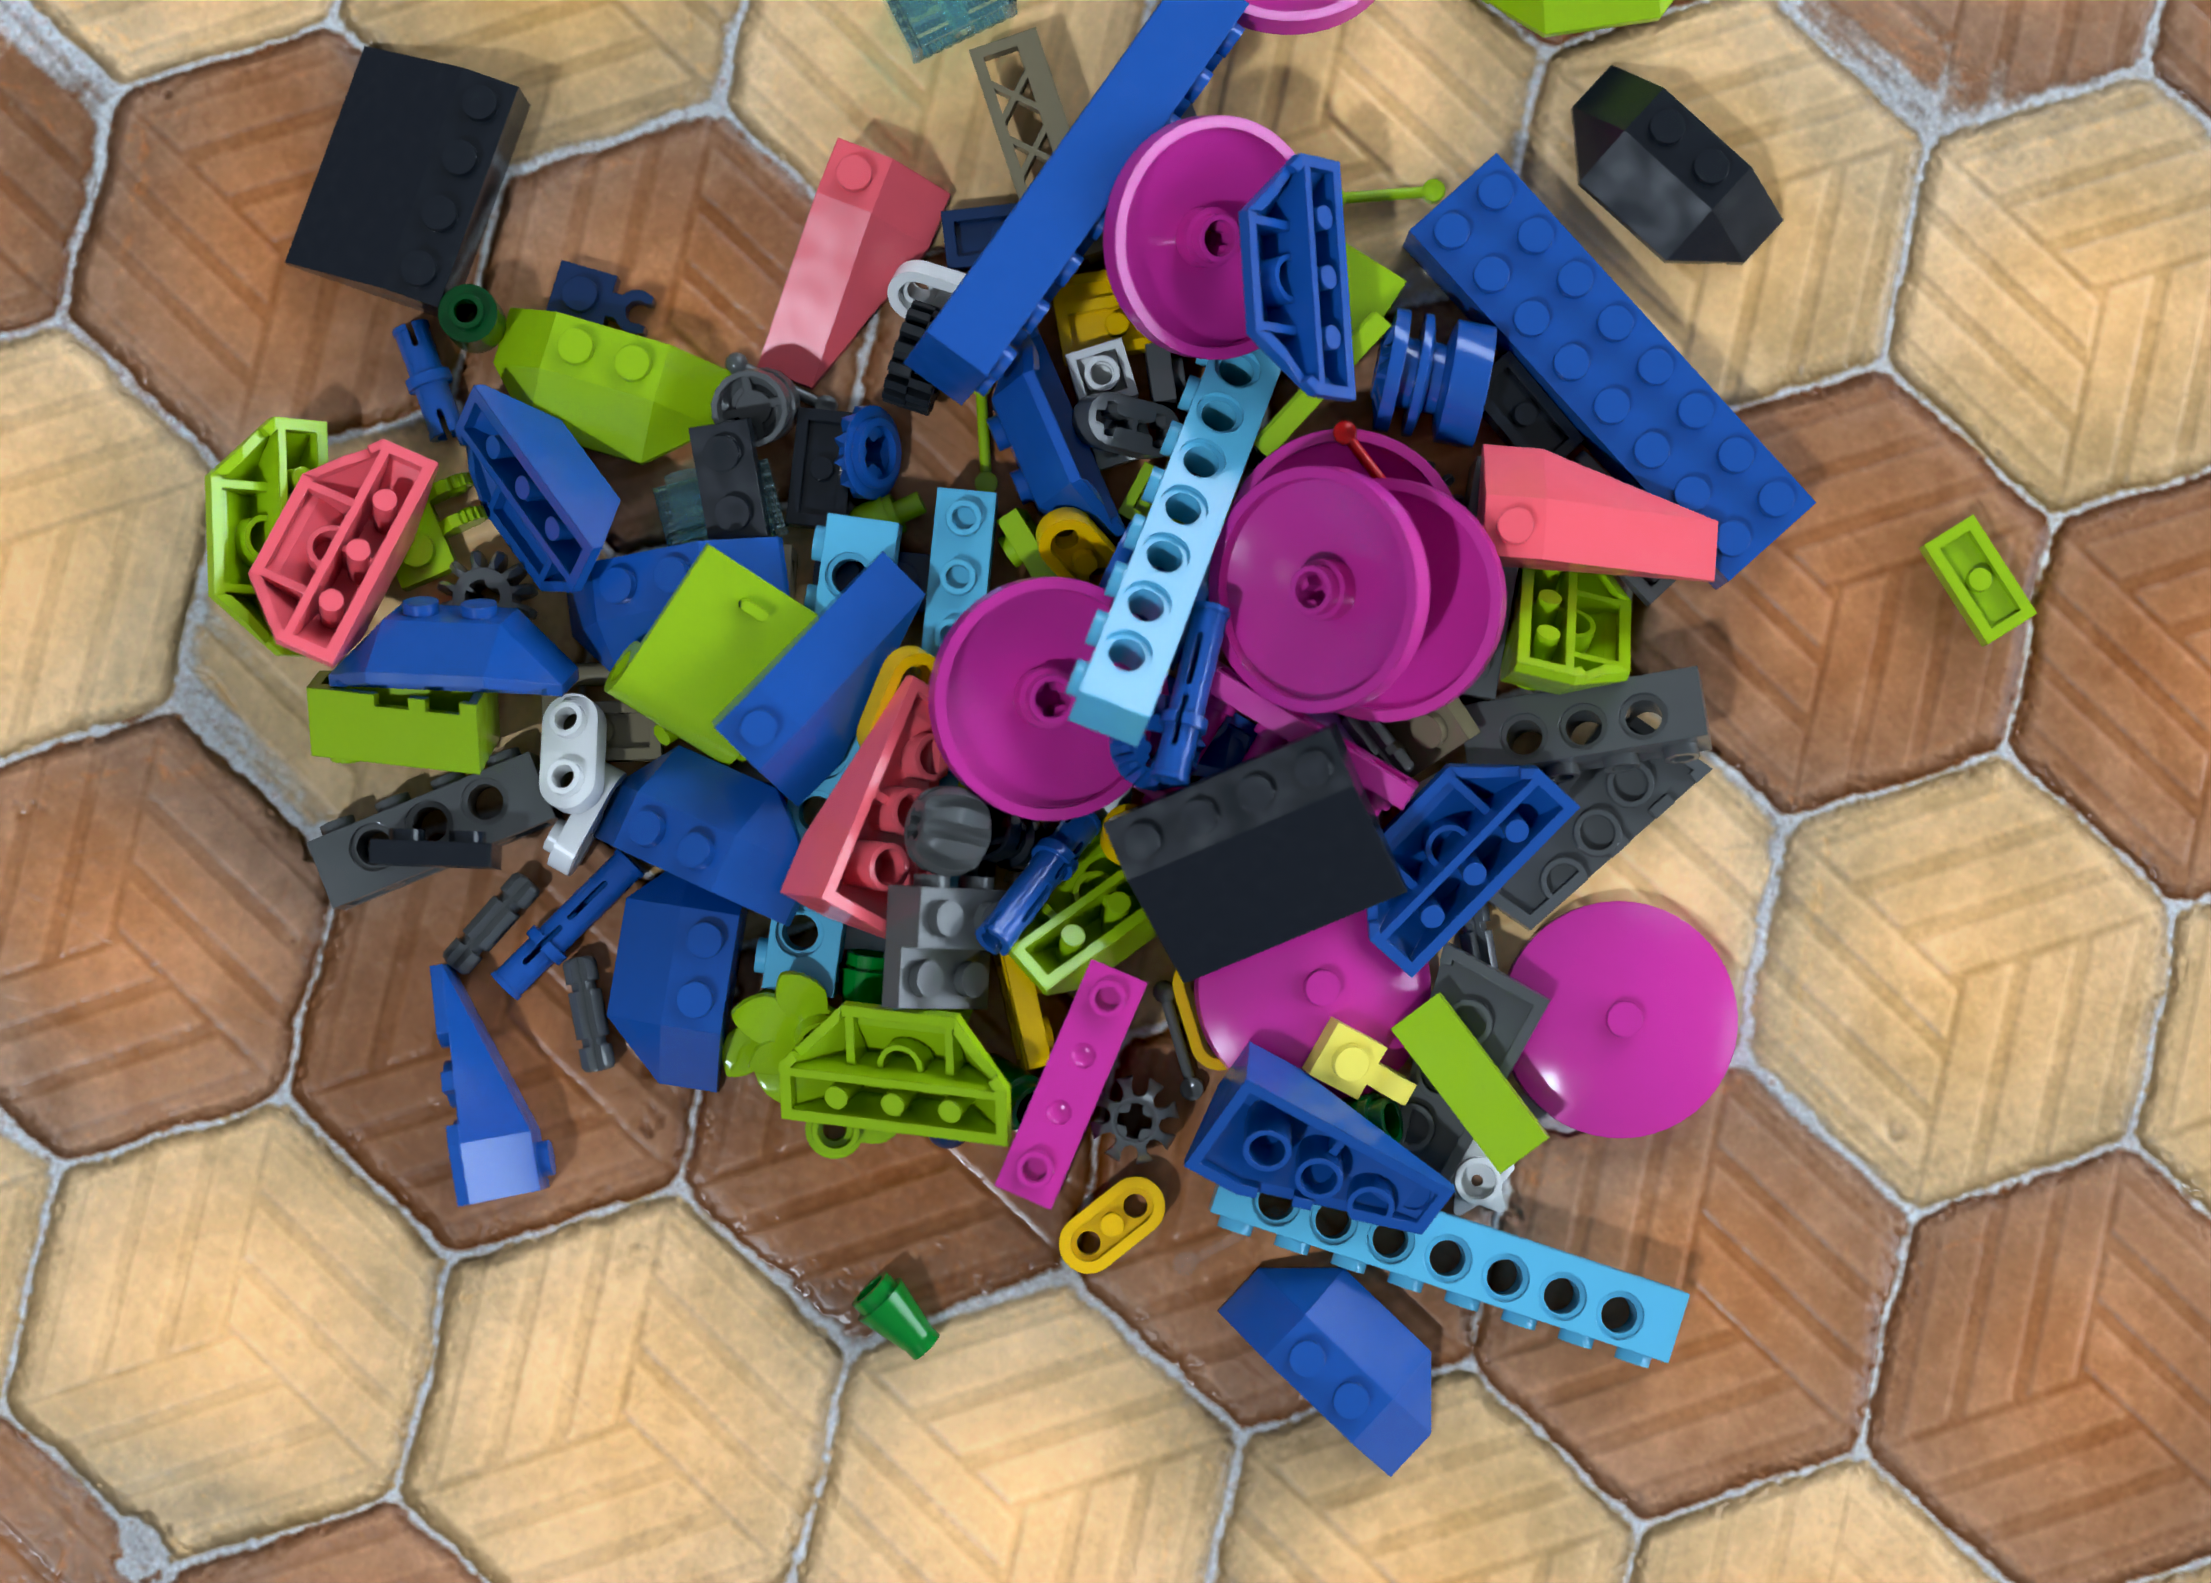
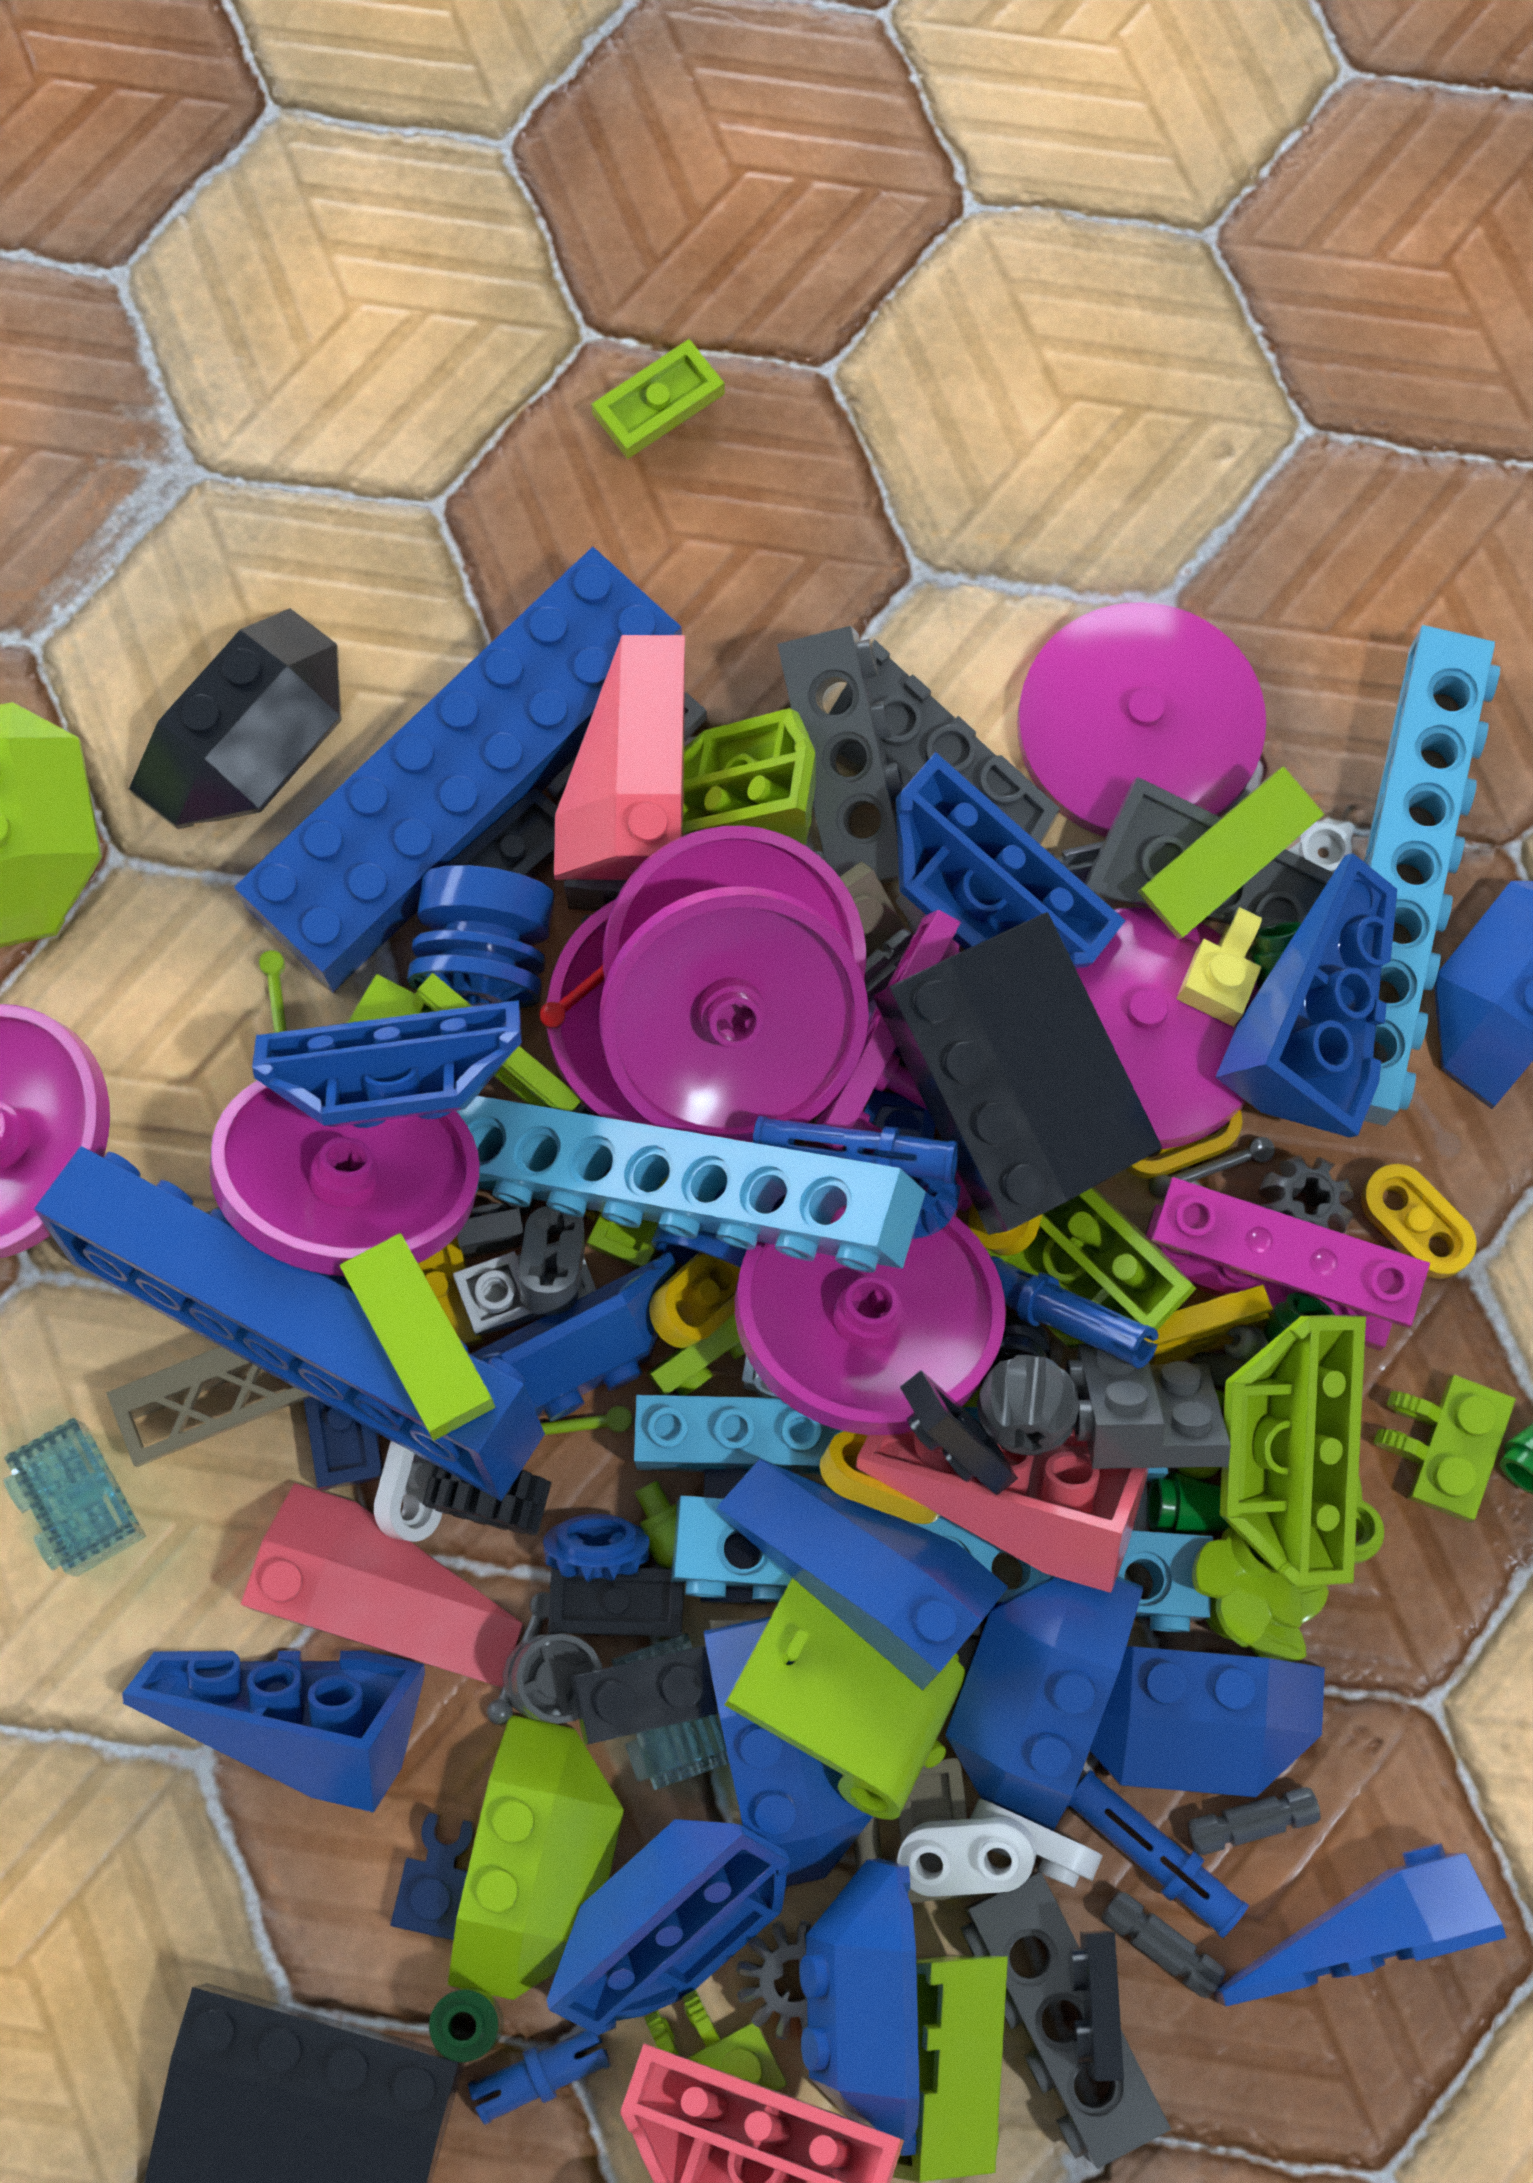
camera: 90 degrees left, 10 degrees down
none -> blue wedge [122,1650,425,1813]
none -> lime tile [339,1233,496,1441]
none -> black plate [900,1370,1018,1495]
none -> dark grey arm [1191,1324,1269,1386]
none -> lime hinge [1373,1375,1516,1523]

